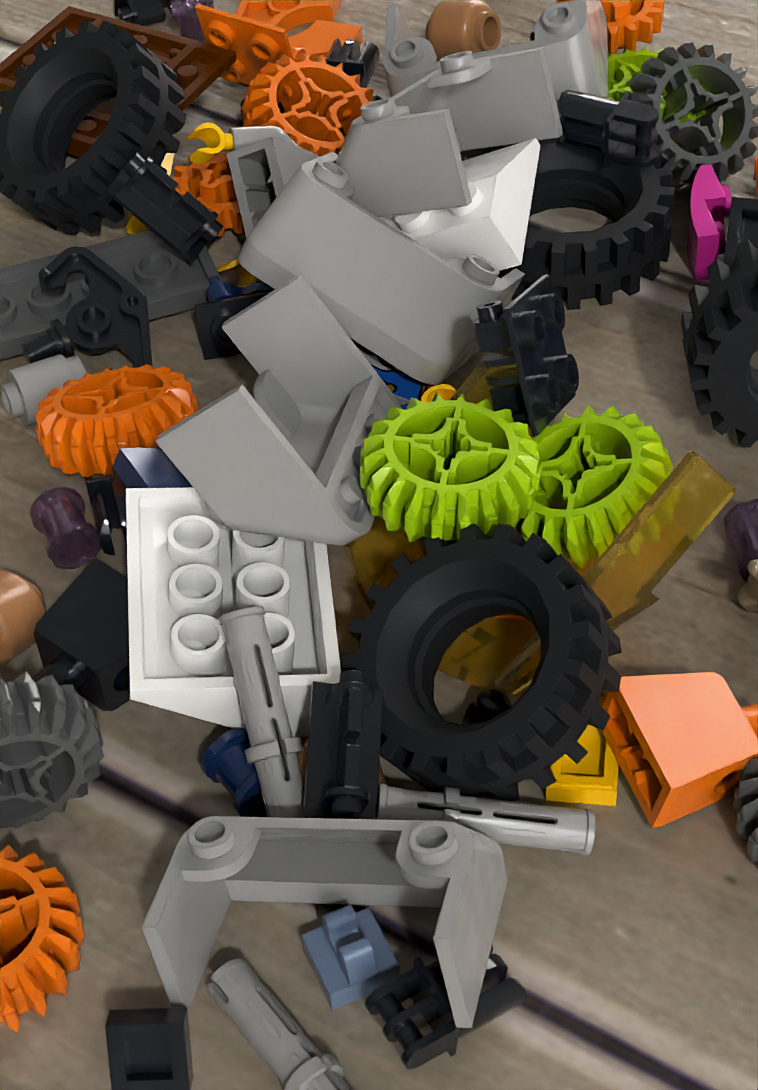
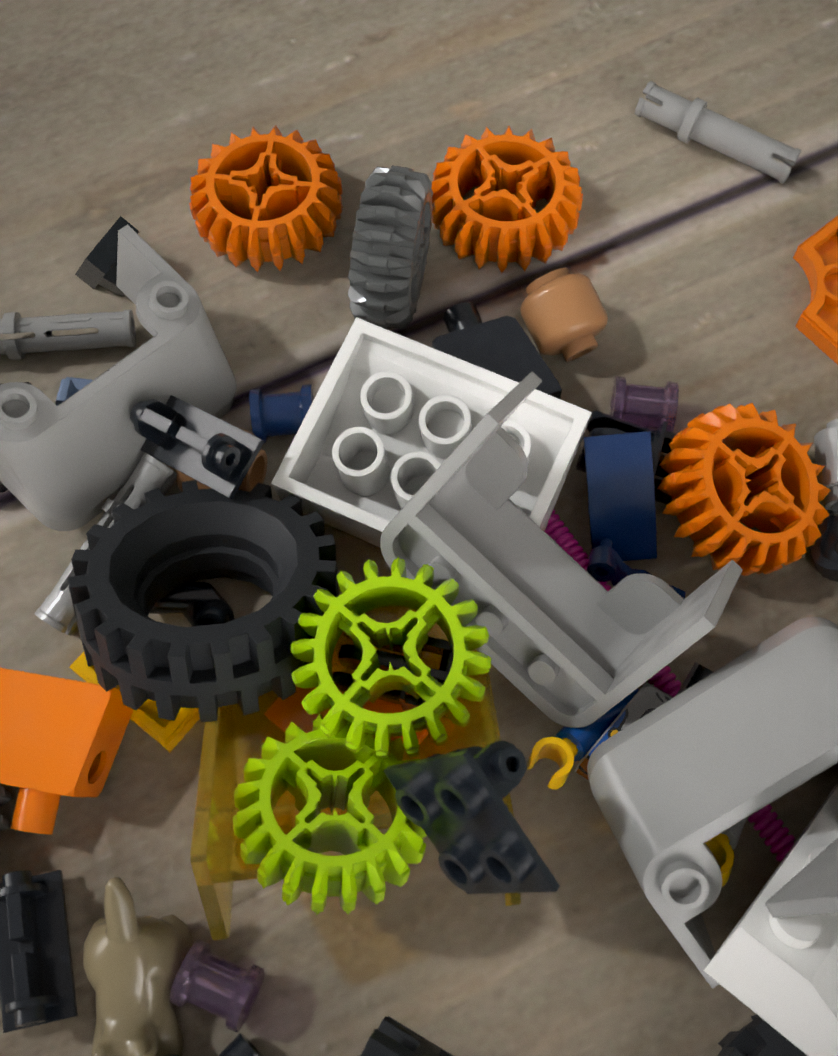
camera: 120 degrees right, 20 degrees up
light grey pin [219,606,305,818] -> none

